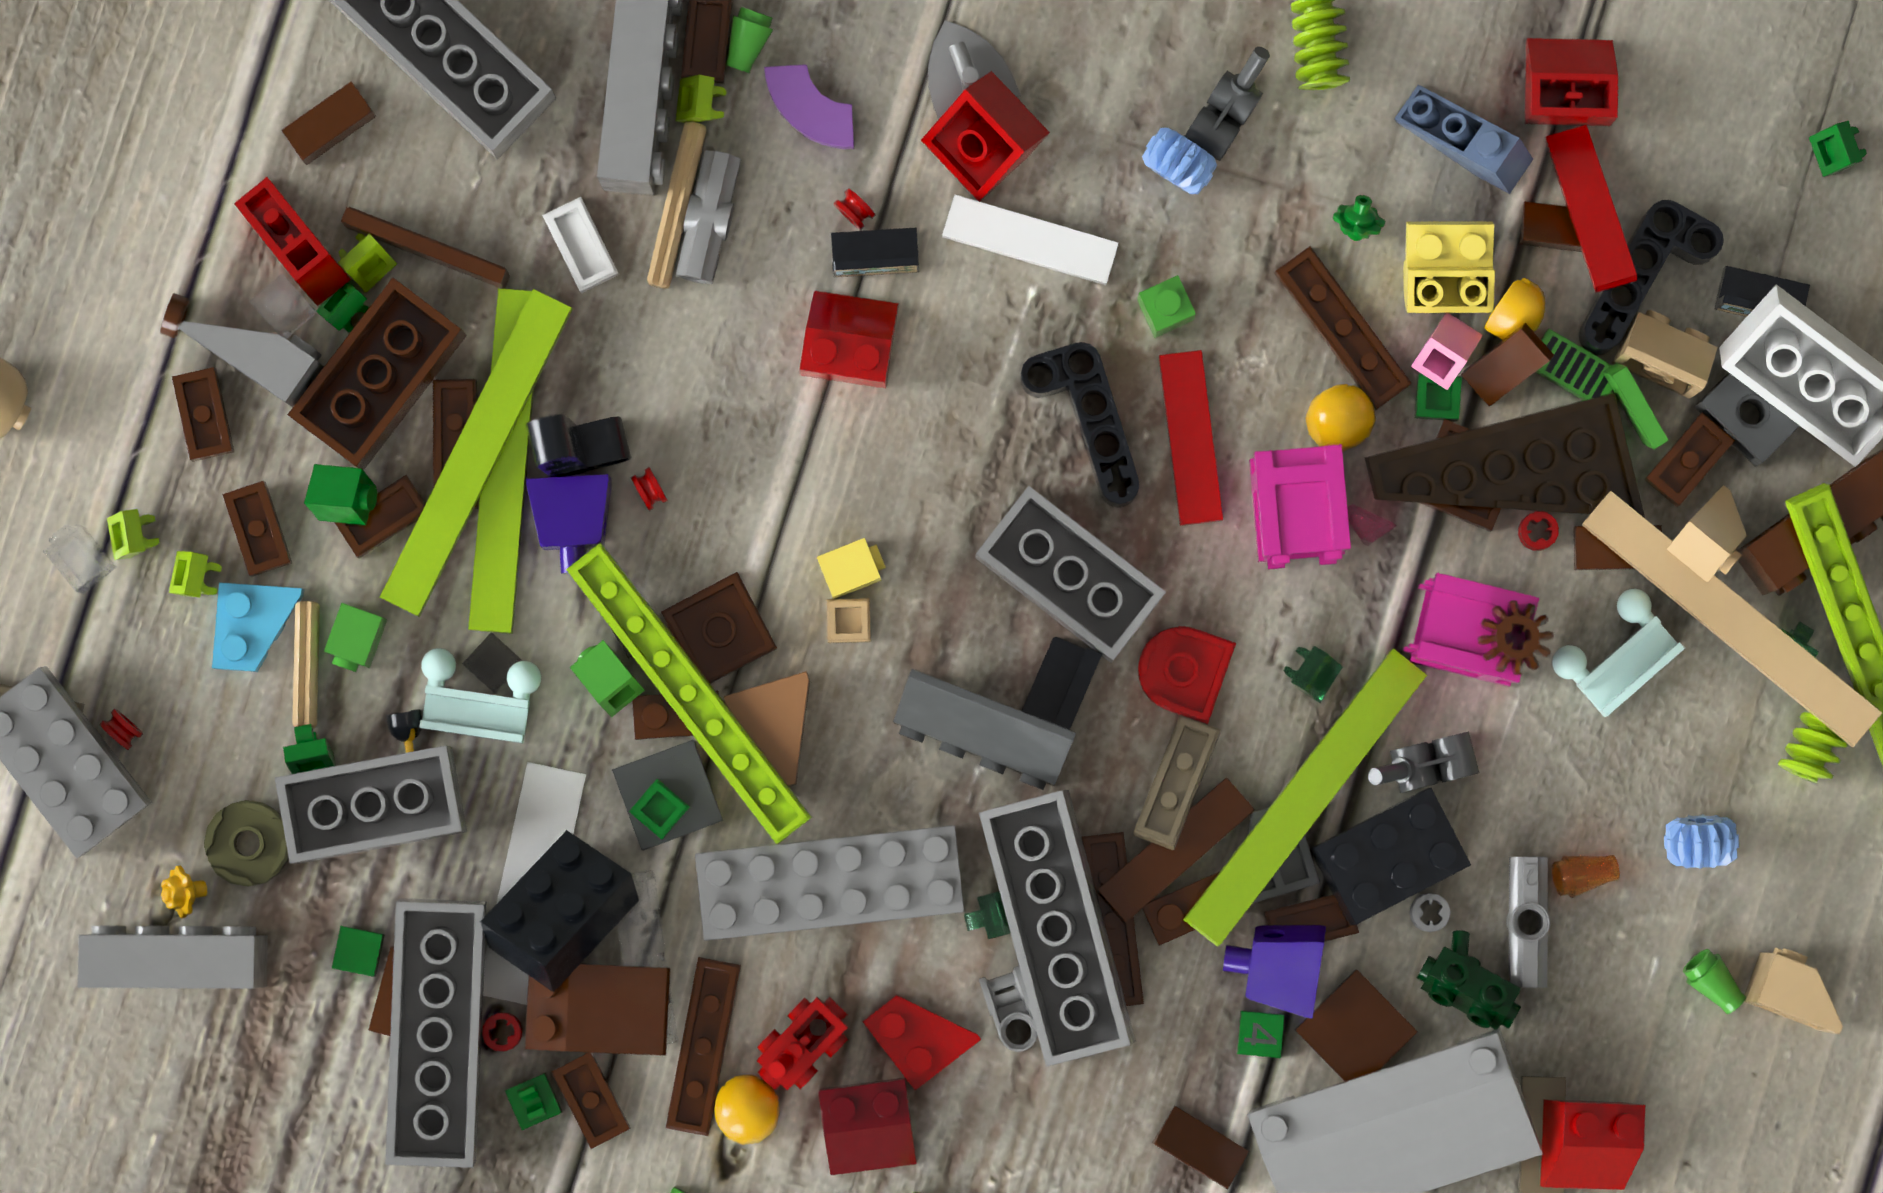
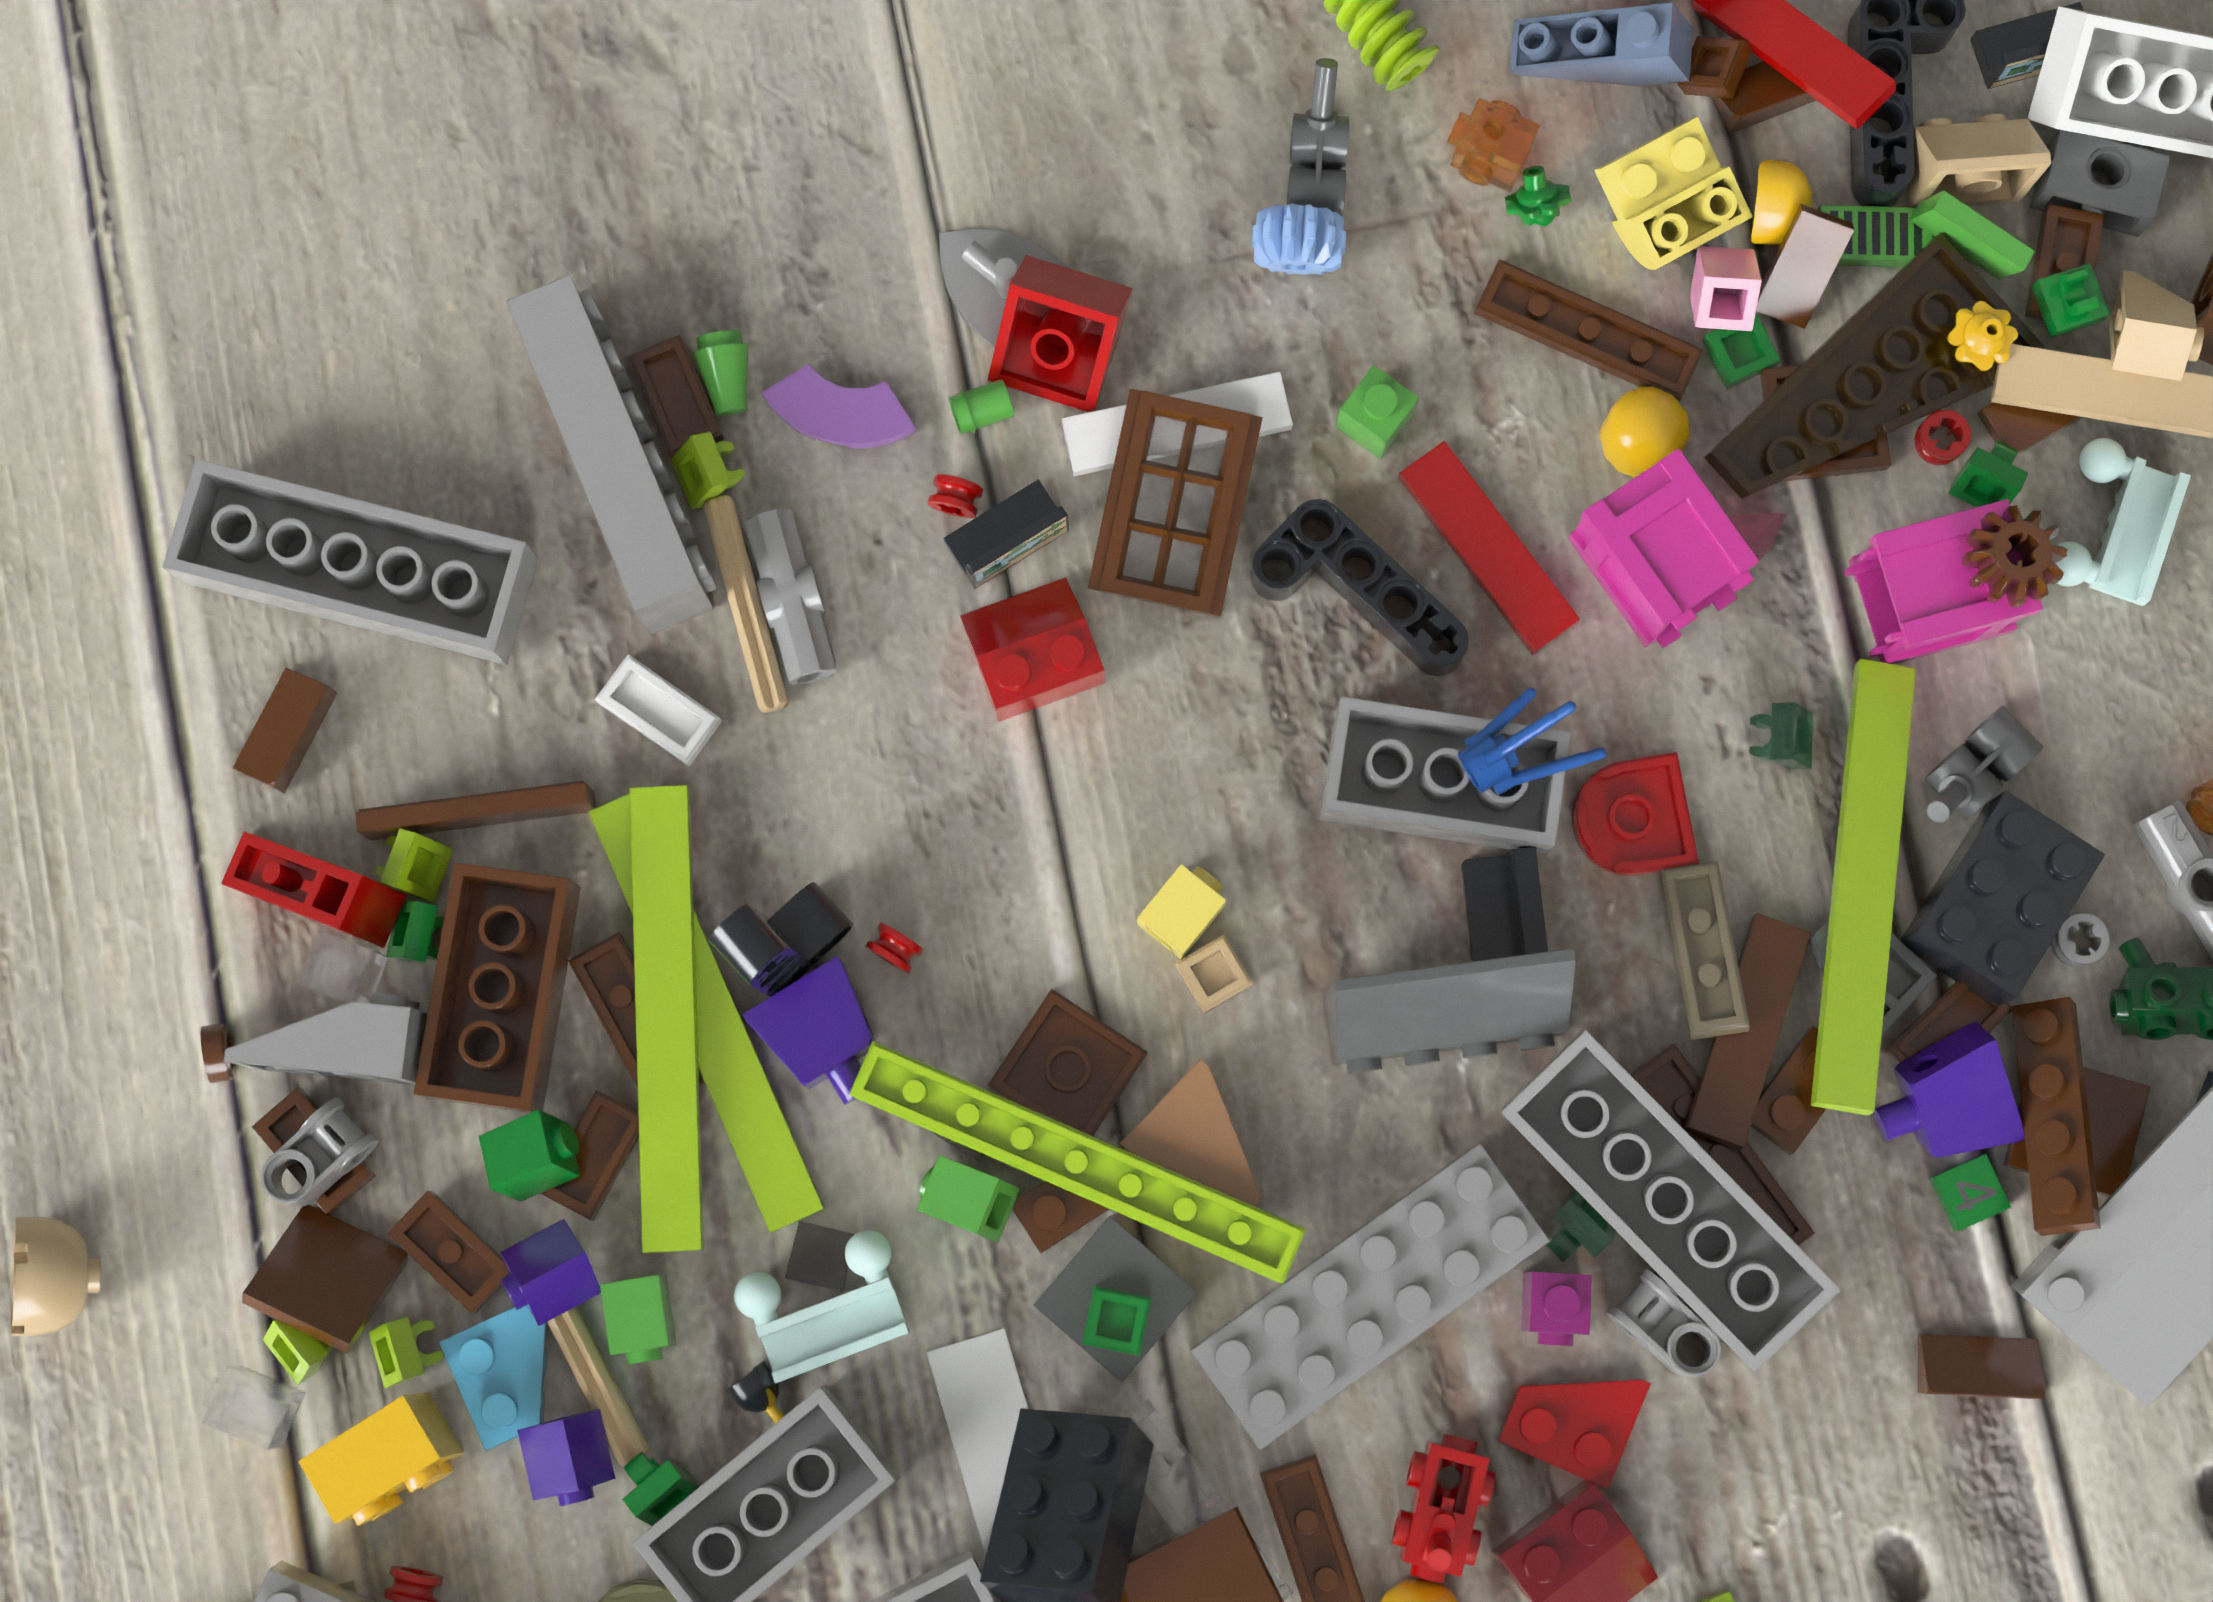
camera: 30 degrees left, 5 degrees down
none -> reddish brown tile [242,1205,408,1354]
none -> light grey piece [261,1097,379,1207]
none -> yellow brick [298,1392,464,1526]
none -> dark purple brick [500,1219,601,1326]
none -> dark purple brick [517,1409,616,1506]
none -> bright green piece [948,379,1014,434]
none -> reddish brown piece [1088,389,1263,617]
none -> clear orange brick [1447,98,1540,193]
none -> blue plant [1458,687,1607,795]
none -> magenta brick [1521,1271,1592,1346]
none -> reddish brown tile [1678,36,1752,99]
none -> yellow plant [1947,301,2018,371]
none -> green tile [1948,440,2028,507]
none -> reddish brown plate [2012,996,2101,1236]
none -> green tile [2031,263,2110,338]

